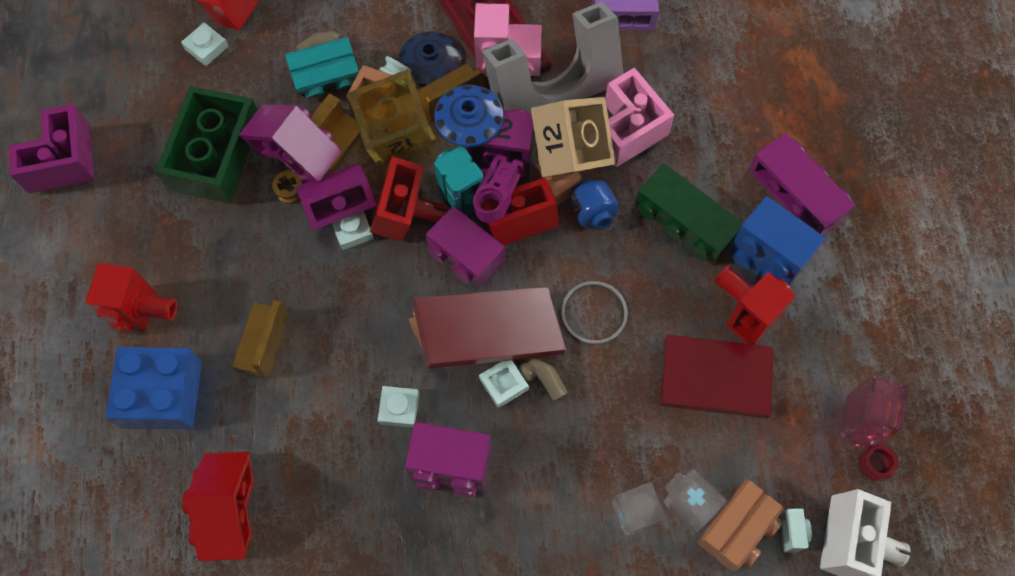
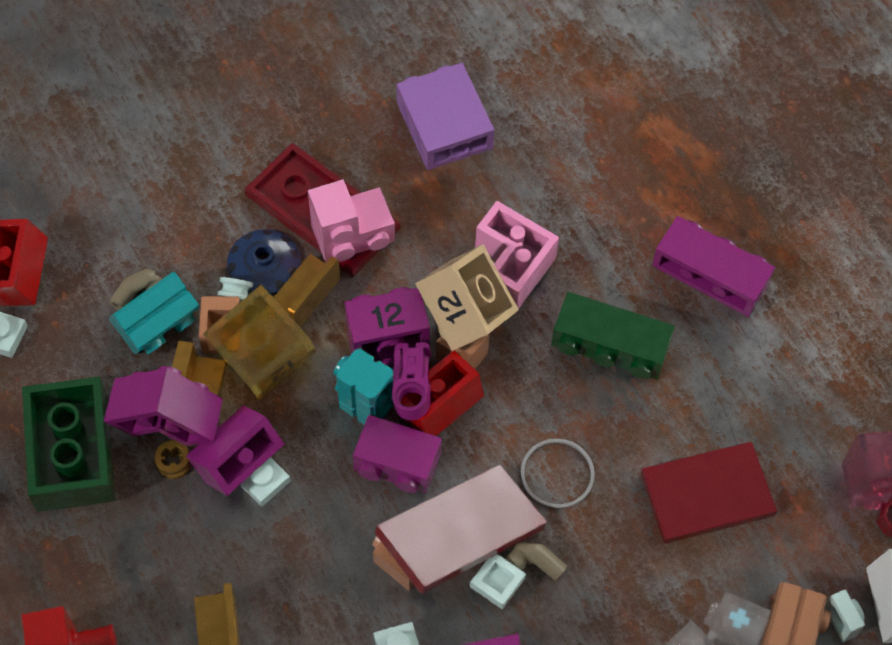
camera: 25 degrees left, 5 degrees down
red brick [370,156,448,242] -> none
blue dish [434,85,503,147] -> none
light grey arch [482,1,624,113] -> none
blue head [569,179,619,230] -> none
red brick [714,265,796,345] -> none
blue brick [728,196,826,286] -> none

